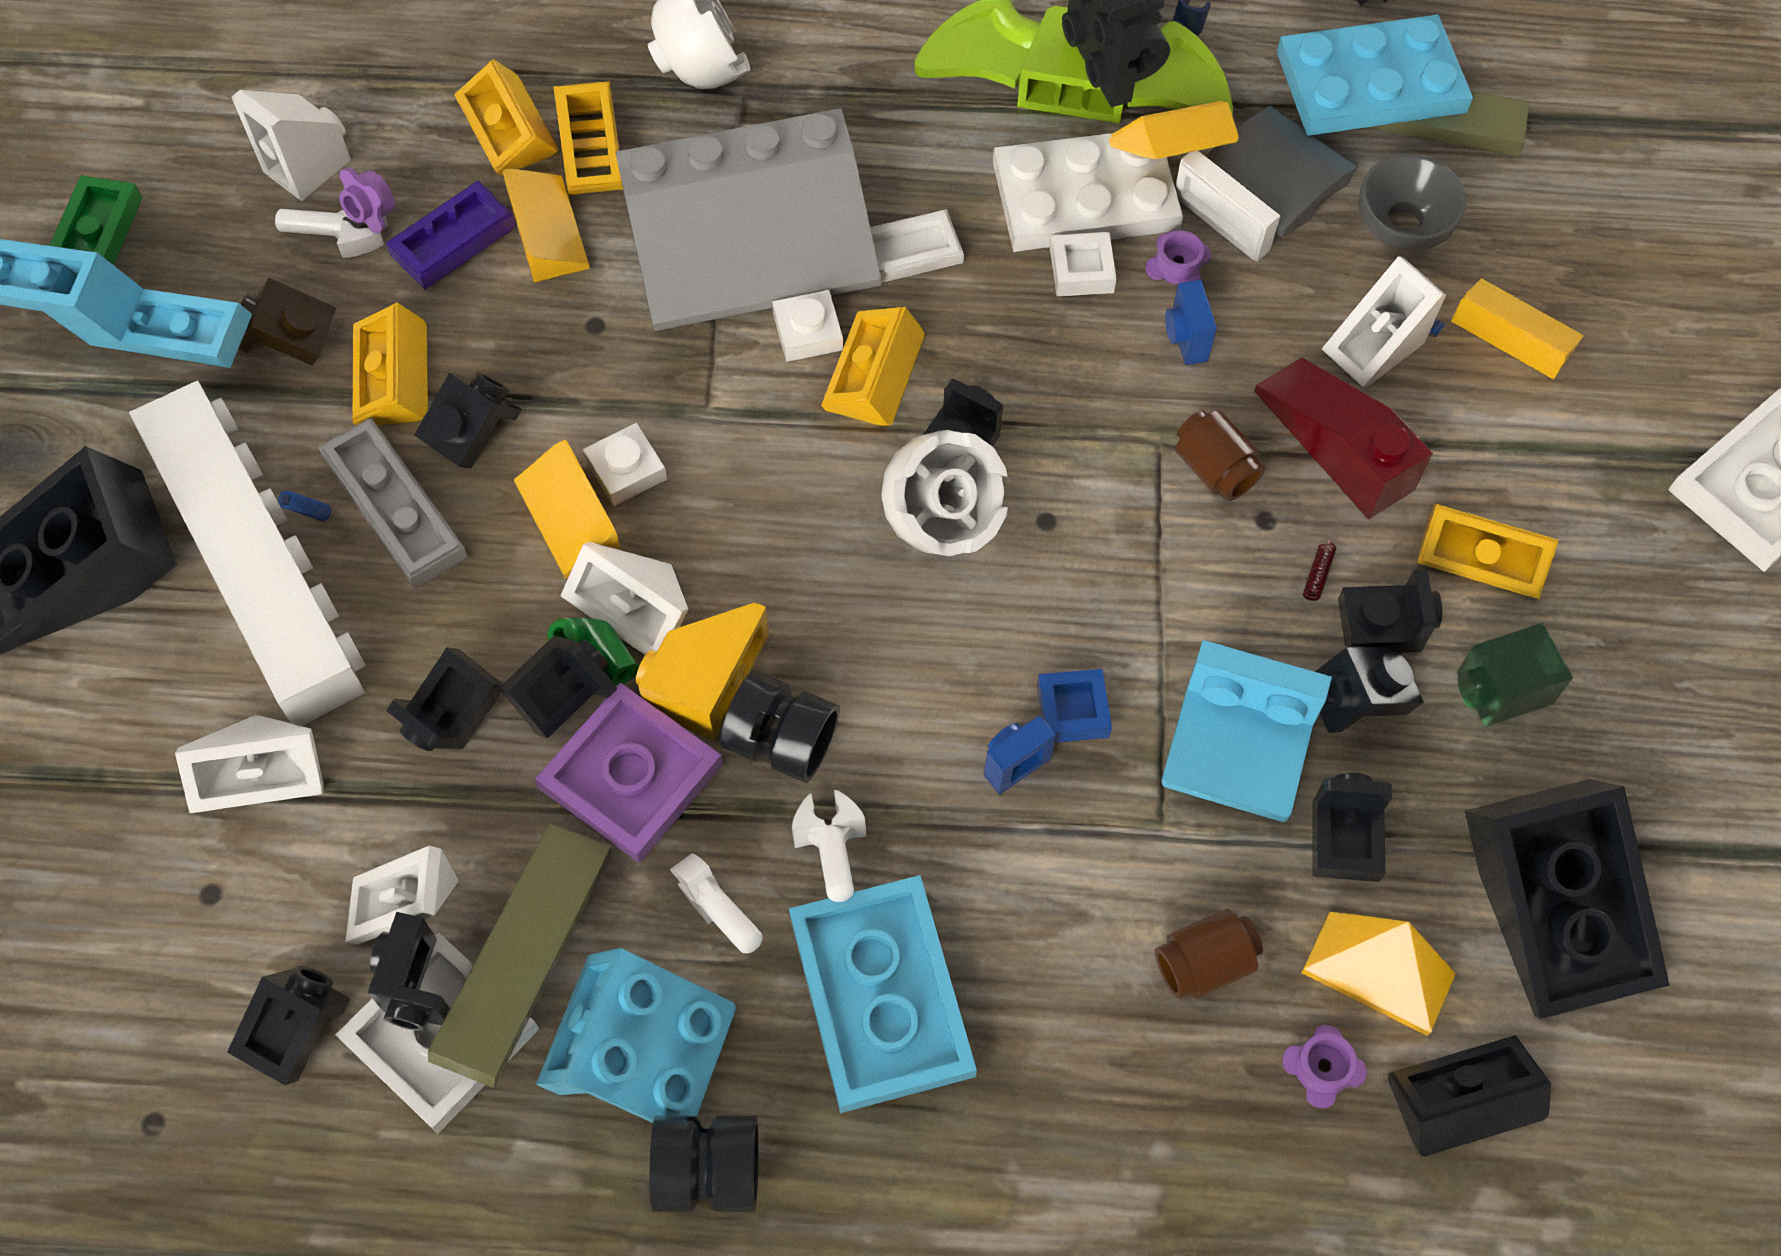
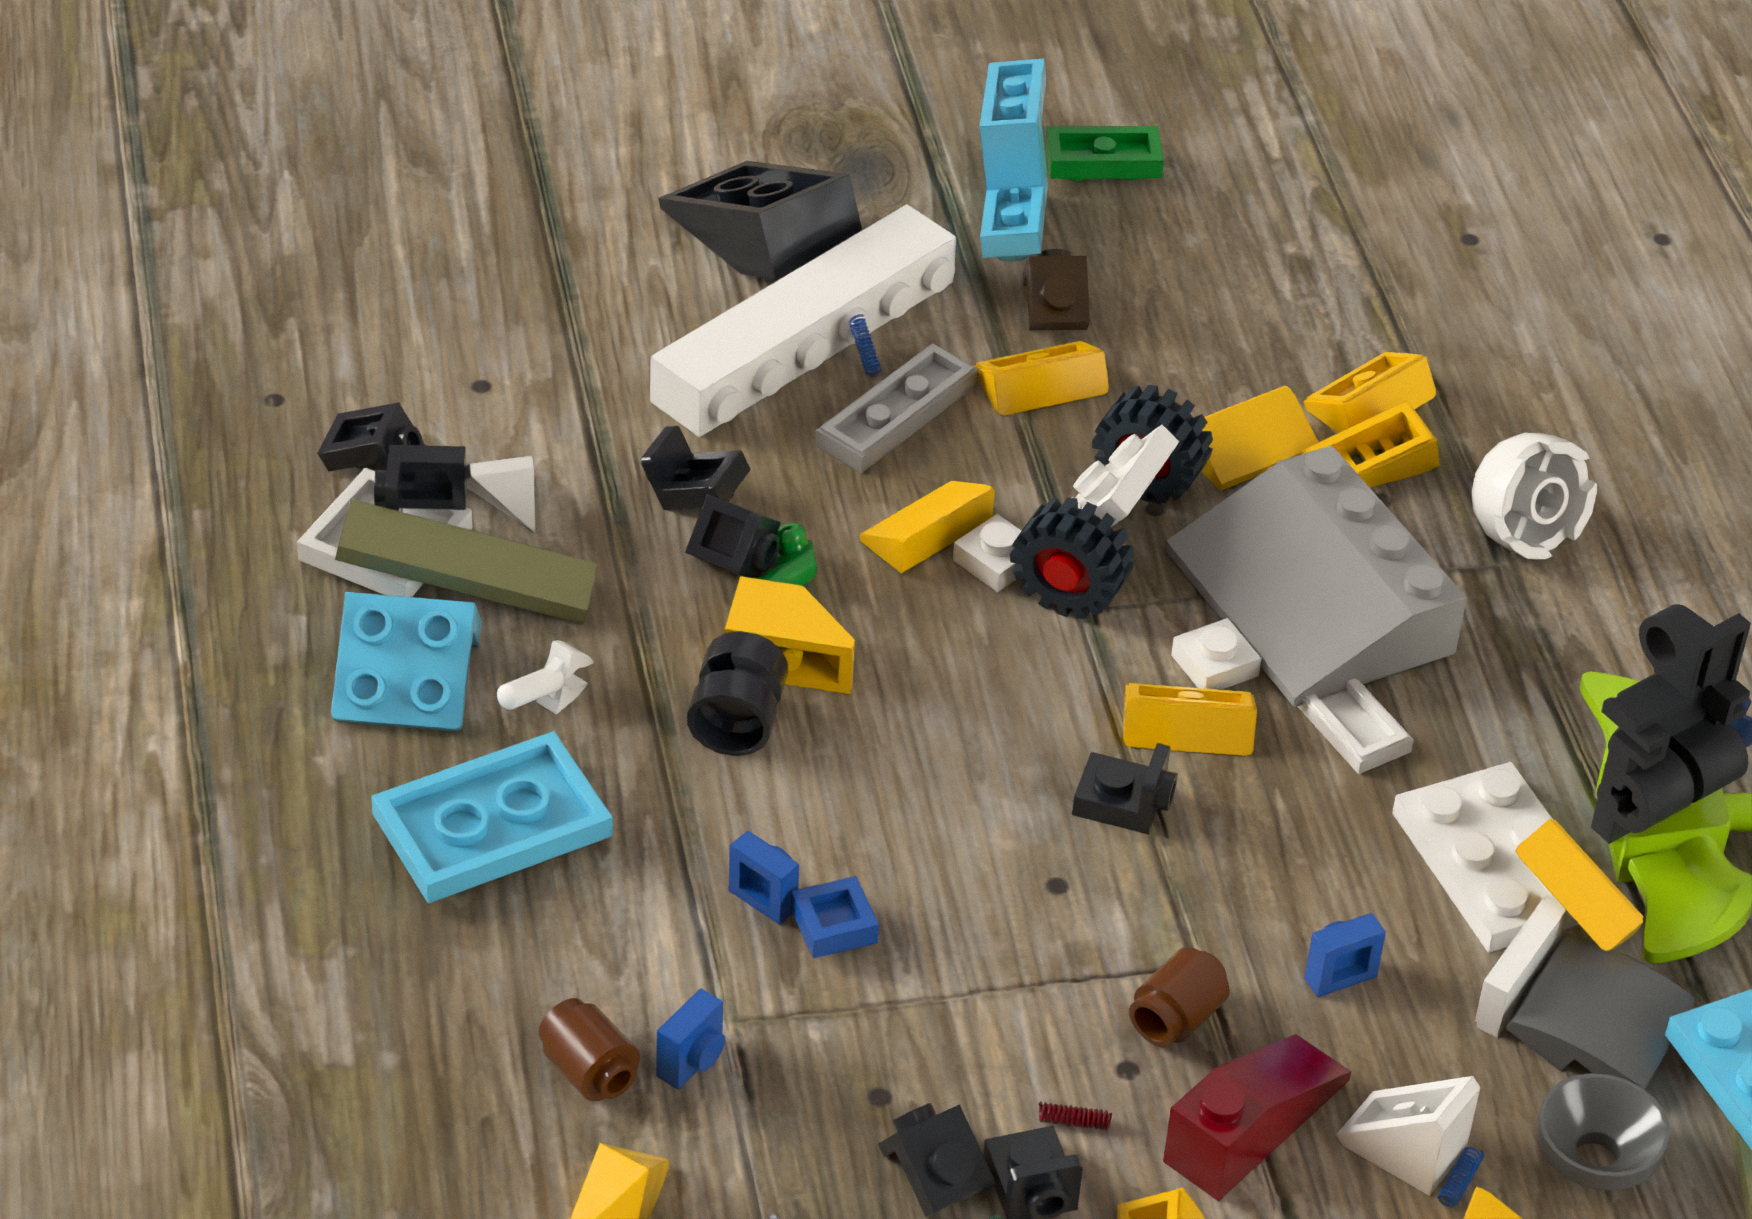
camera: 75 degrees right, 20 degrees down
white slope [175,715,325,813] -> none
white slope [232,90,351,201] -> none
white bar [275,209,389,258] -> none
medium lavender plate [339,167,394,234] -> none
dark purple plate [386,180,517,290] -> none
black bracket [414,372,522,469] -> none
medium lavender plate [535,683,723,864] -> none
white slope [561,542,688,655] -> none
black wheel [649,1115,759,1212] -> none
white bar [792,790,867,902] -> none
white cylinder [881,430,1008,556] -> none
white plate [1050,232,1117,296] -> none
medium lavender plate [1145,230,1211,284] -> none
medium azure bracket [1161,640,1332,822] -> none
medium lavender plate [1282,1025,1367,1109] -> none
black bracket [1312,773,1392,882] -> none
none -> blue plate [656,988,725,1090]
none -> black plate [1010,385,1213,619]

